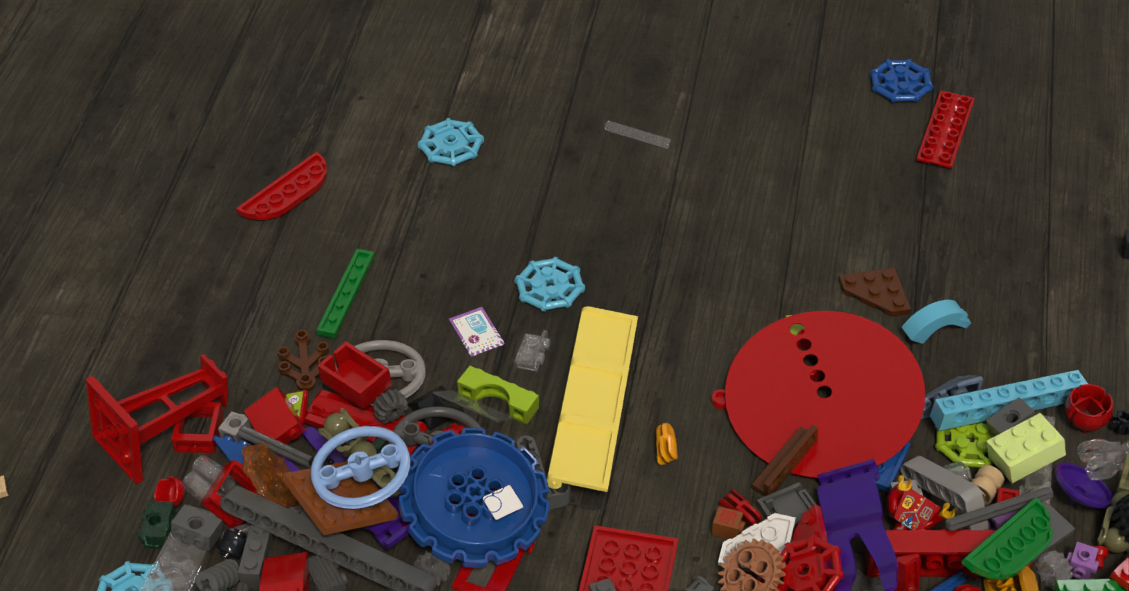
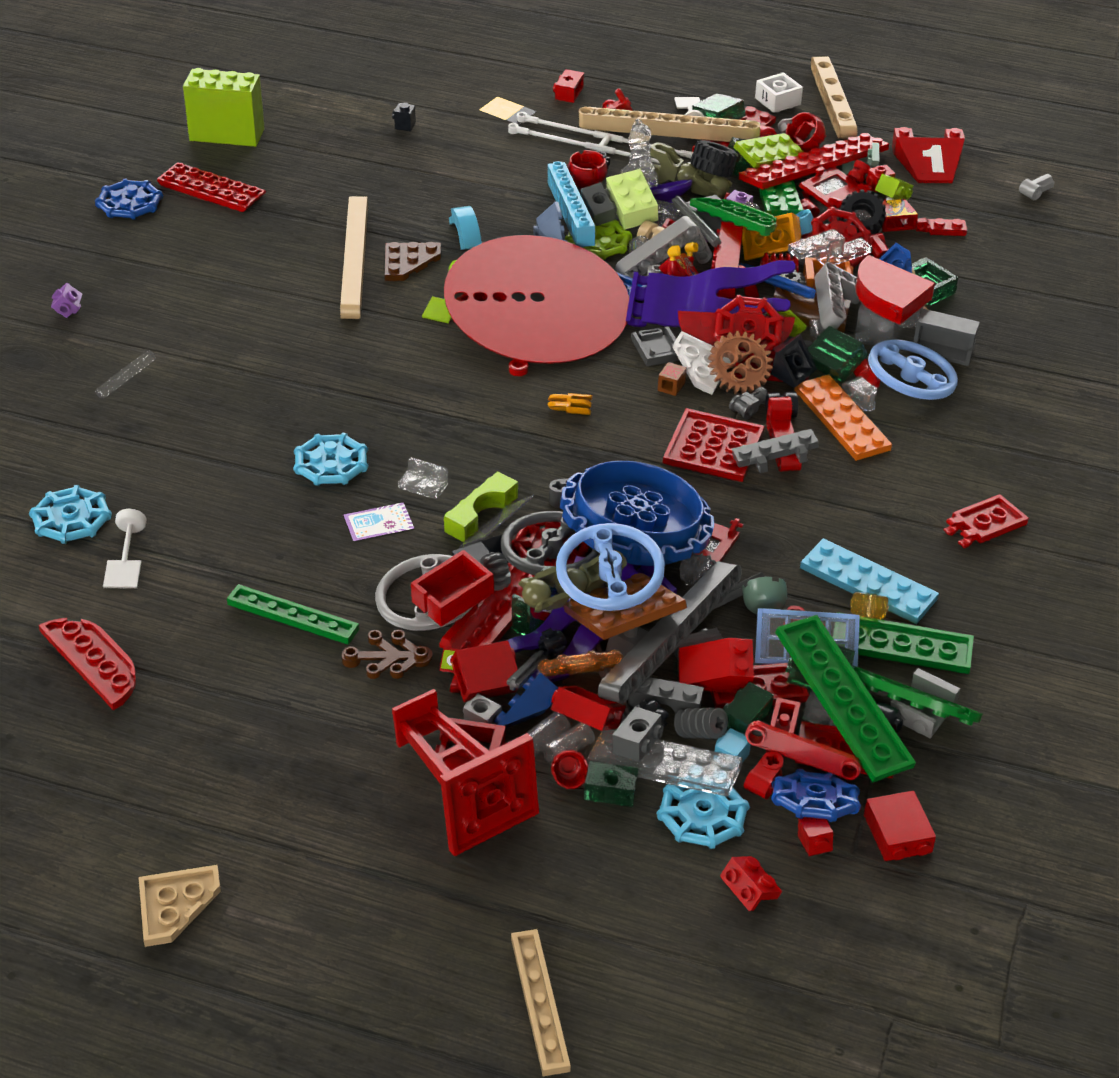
camera: 85 degrees left, 5 degrees down
white sticker [483,485,523,520] -> none
light yellow piece [547,306,638,492] -> none
red arm [719,489,762,527] -> none
reddish brown fence [752,425,818,496] -> none
none -> medium lavender brick [51,283,82,318]
none -> white piece [103,509,147,589]
none -> tan plate [139,865,221,947]
none -> lime brick [183,68,264,147]
none -> tan beam [340,197,368,319]

